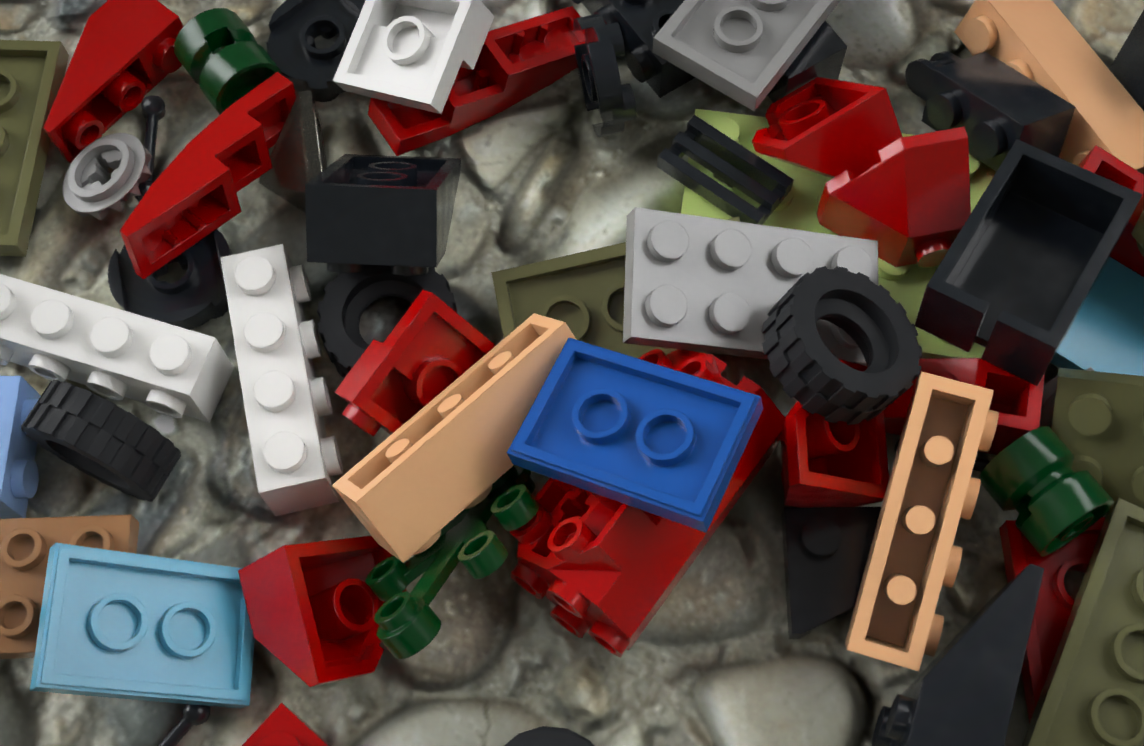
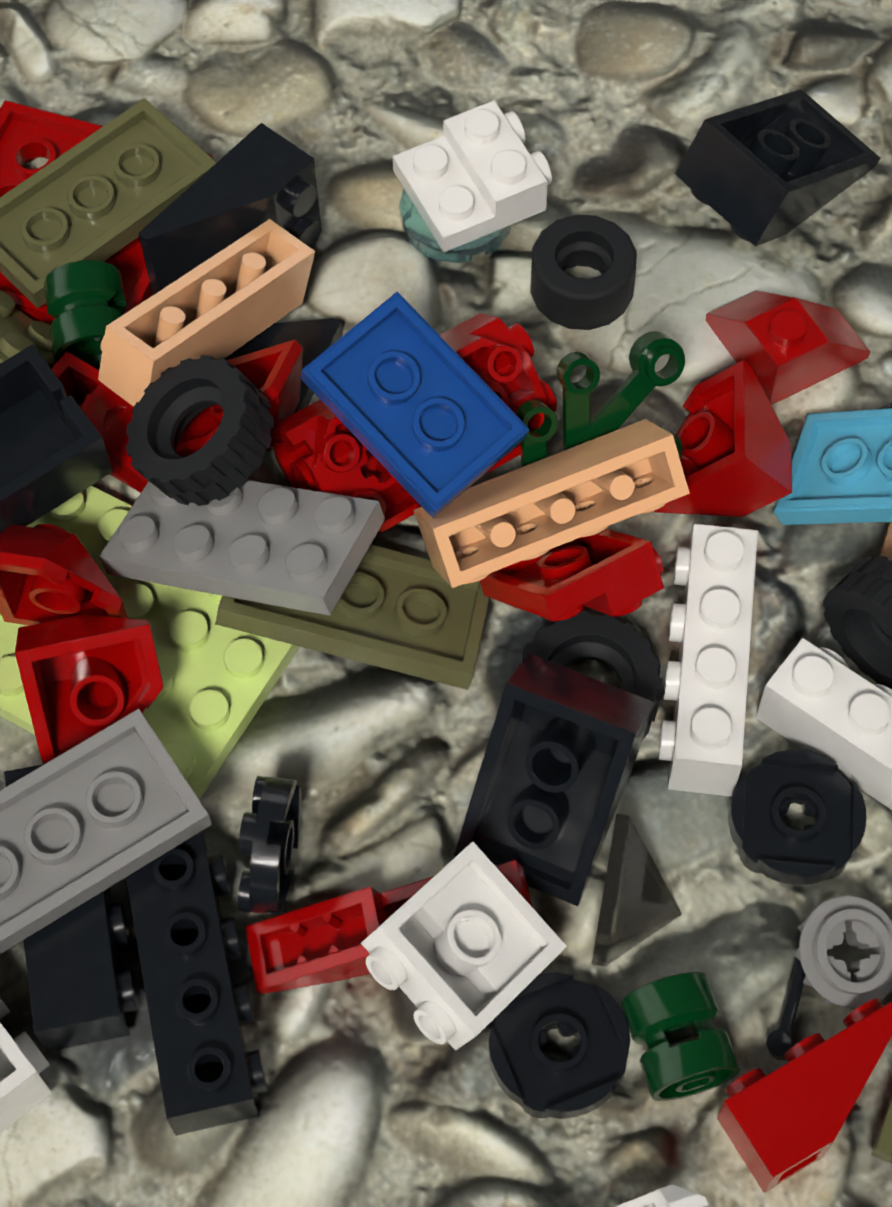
camera: 160 degrees left, 5 degrees down
red slope [120,72,302,279] -> none
black tile [657,115,794,225] -> none

